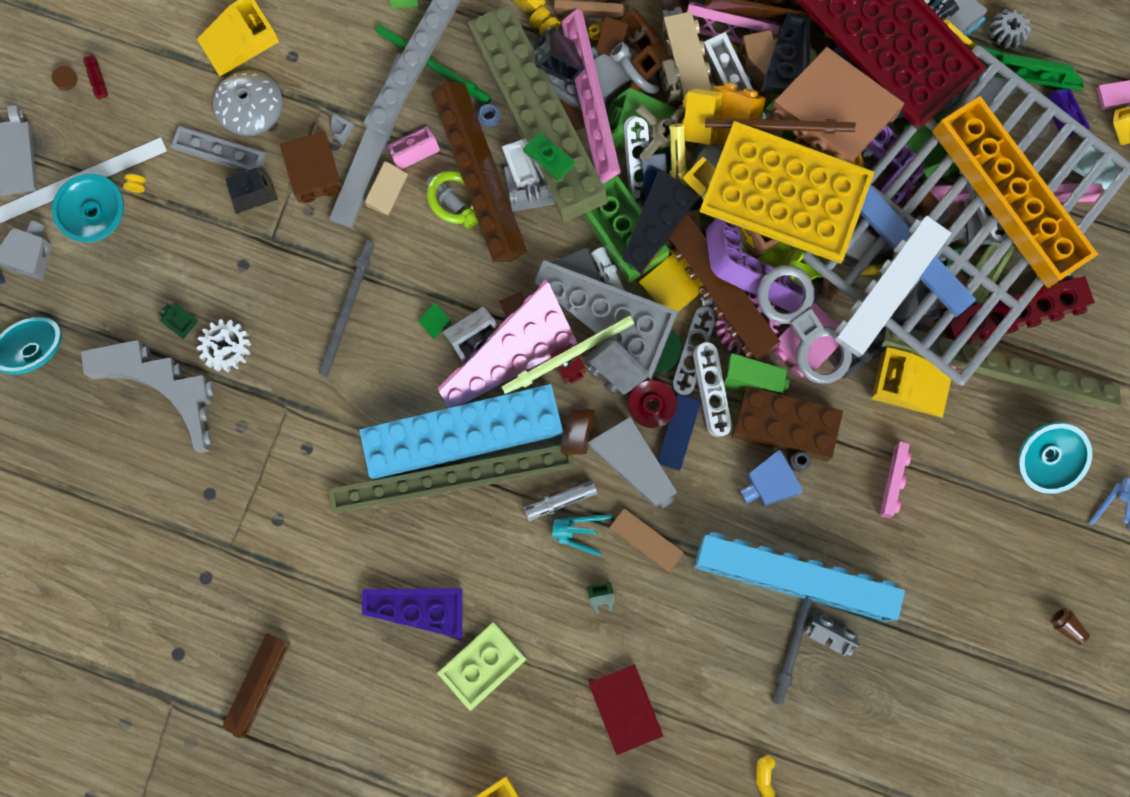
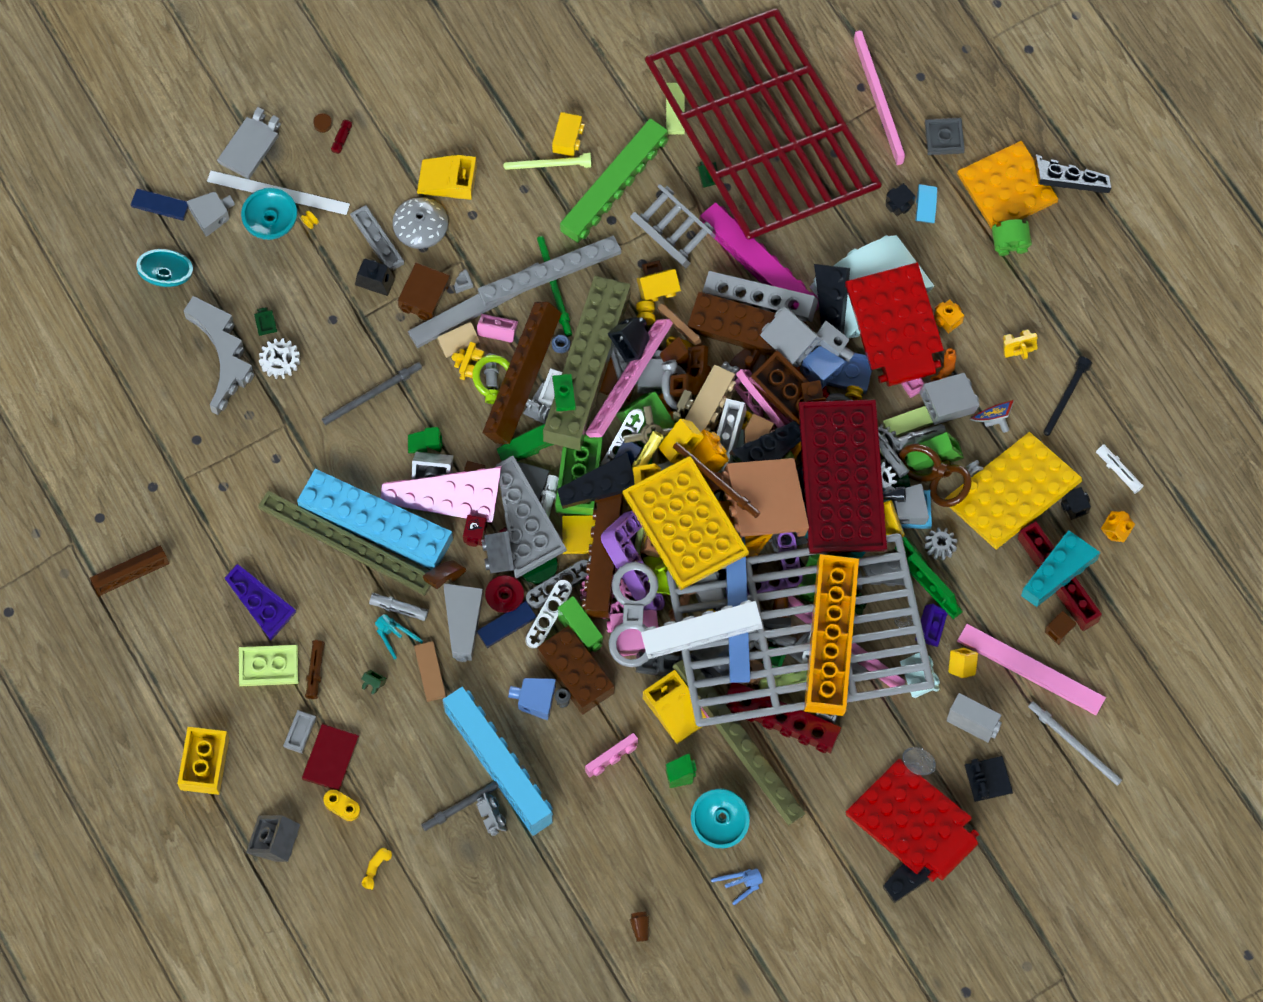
camera: 35 degrees right, 10 degrees down
yellowish green bar [501,316,634,395] -> none
none -> light grey tile [283,710,316,754]
none -> reddish brown pin [305,640,325,699]
none -> yellow plate [323,790,360,821]
none -> green slope [425,427,442,452]
none -> yellow hips [451,342,485,380]
none -> green slope [497,424,555,462]
none -> green slope [666,754,696,788]

